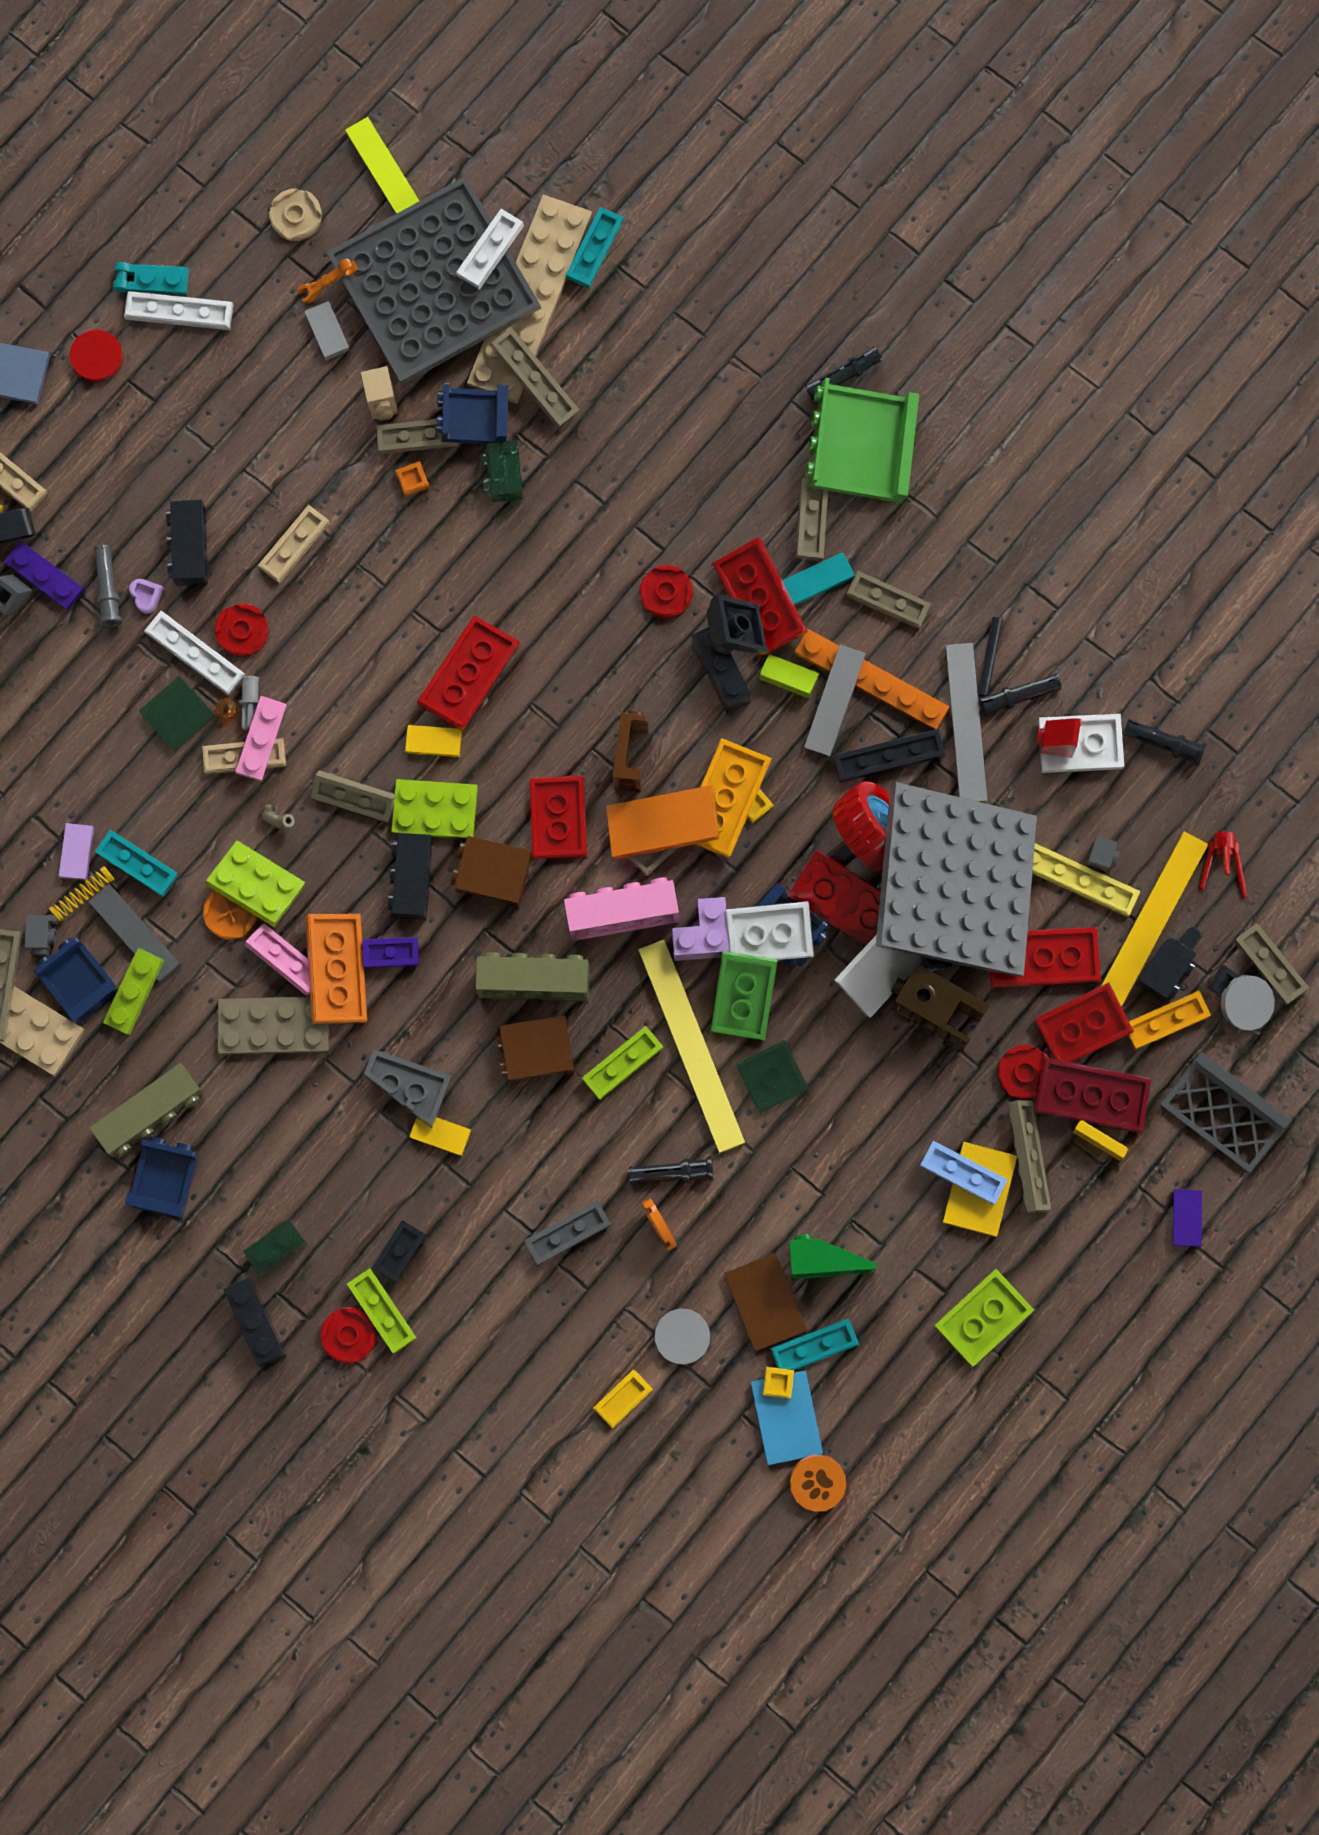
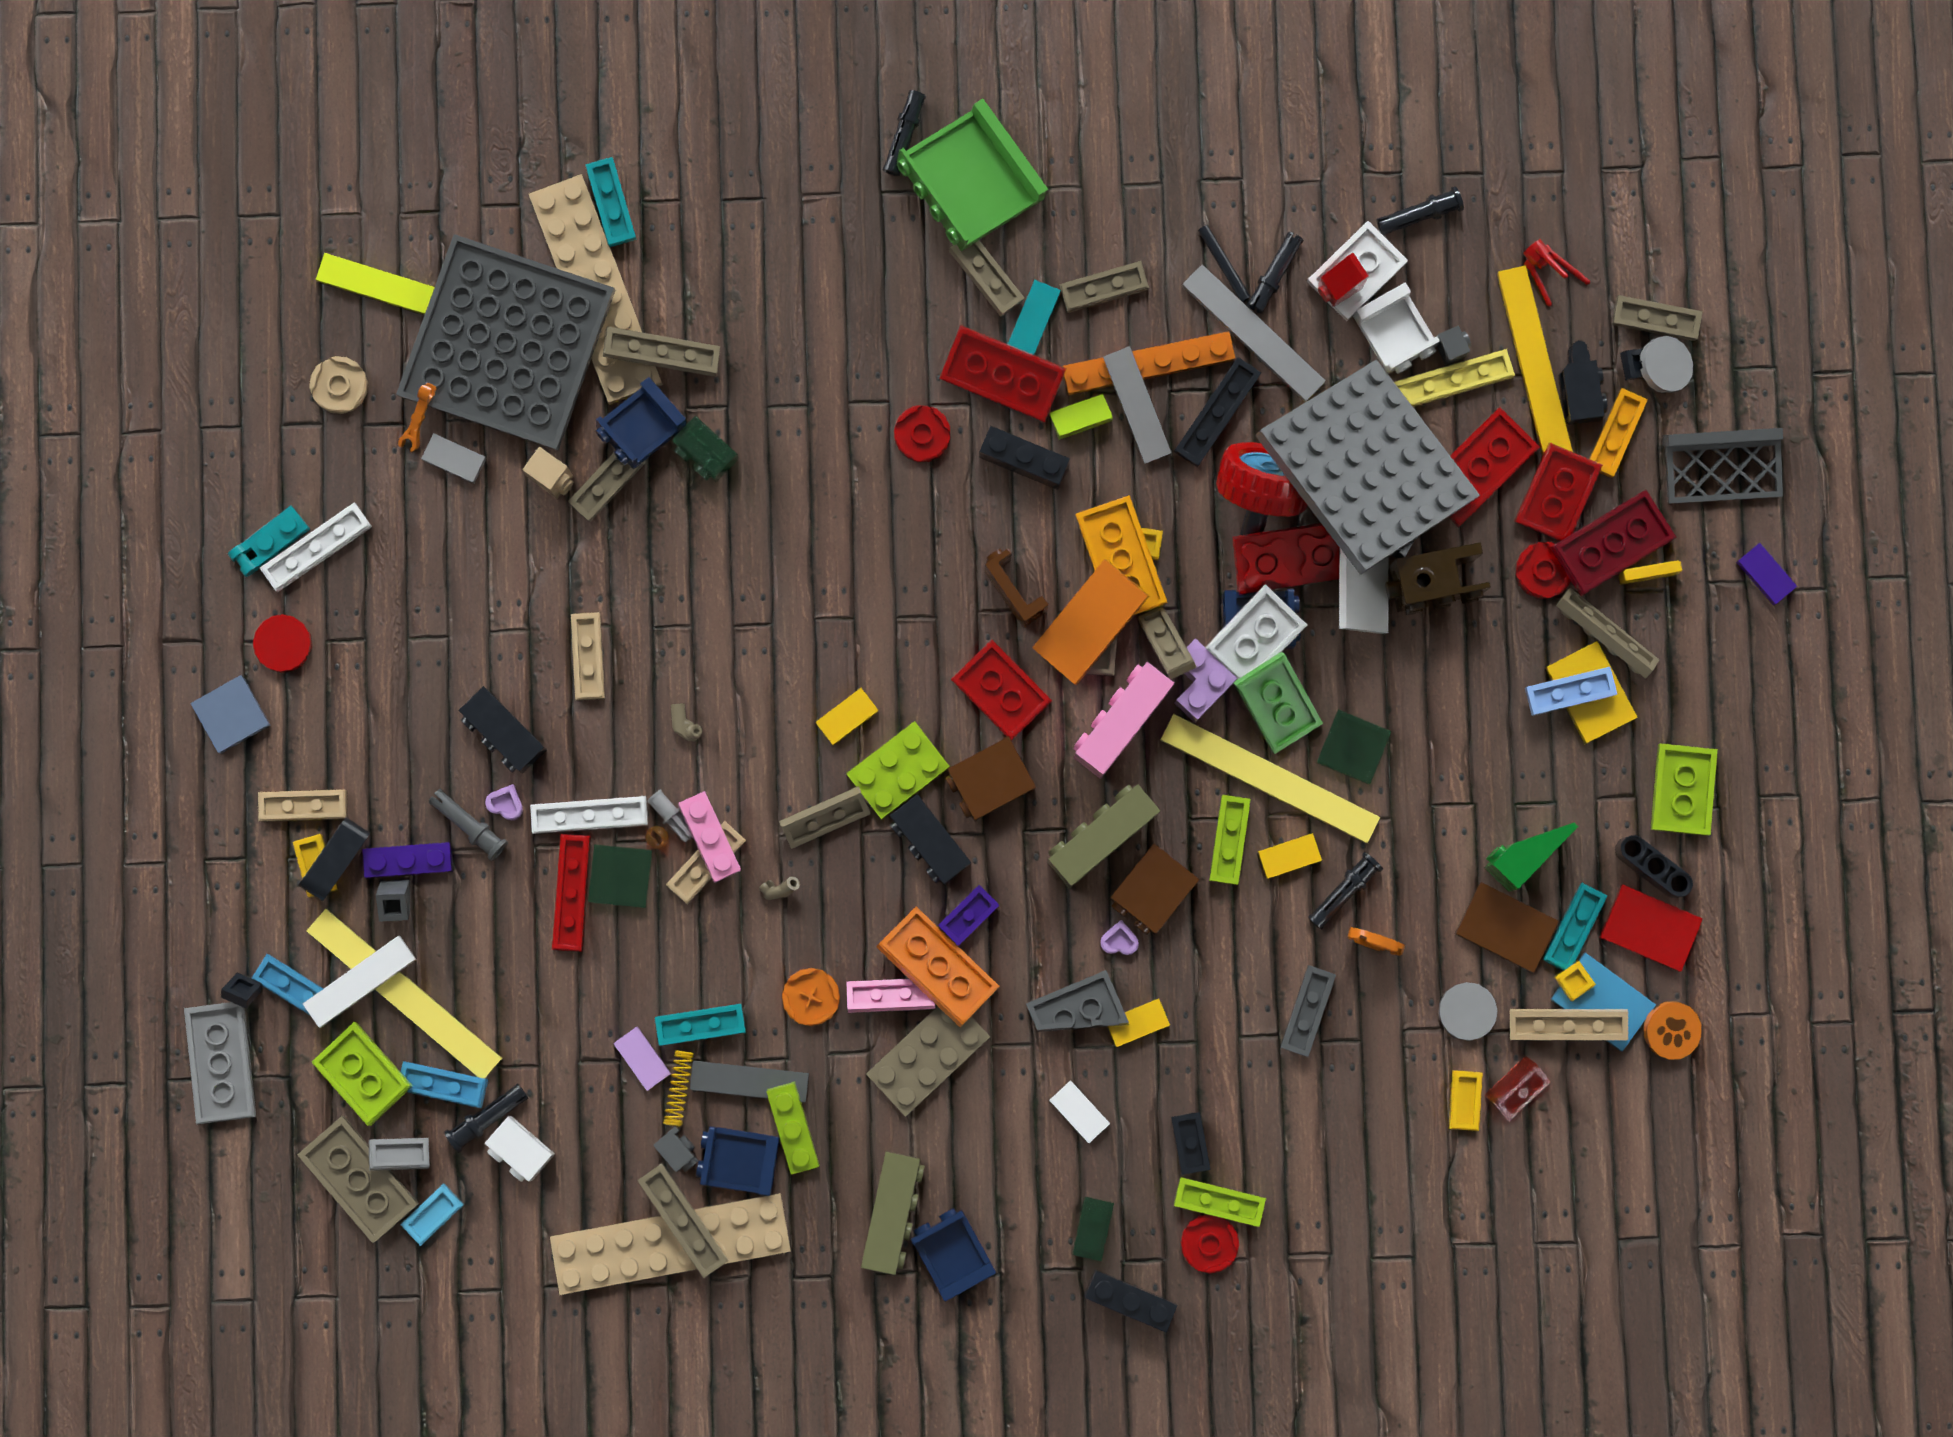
camera: 50 degrees left, 5 degrees up
lime plate [206,841,305,928] -> none
red tile [215,603,269,657] -> none
orange tile [395,461,430,497] -> none
red tile [417,615,520,731] -> none
white plate [456,209,524,290] -> none
black slope [706,594,768,654] -> none
none -> red tile [552,834,591,952]
none -> dark tan arm [670,703,702,742]
none -> white tile [1049,1080,1110,1143]
none -> lavender tile [1100,920,1139,955]
none -> dark tan tile [1137,606,1196,680]
none -> yellow tile [1257,833,1322,879]
none -> white panel [1353,282,1440,374]
none -> clear red slope [1485,1057,1551,1121]
none -> tan plate [1510,1009,1628,1040]
none -> red tile [1599,884,1703,972]
none -> black beam [1615,835,1693,898]

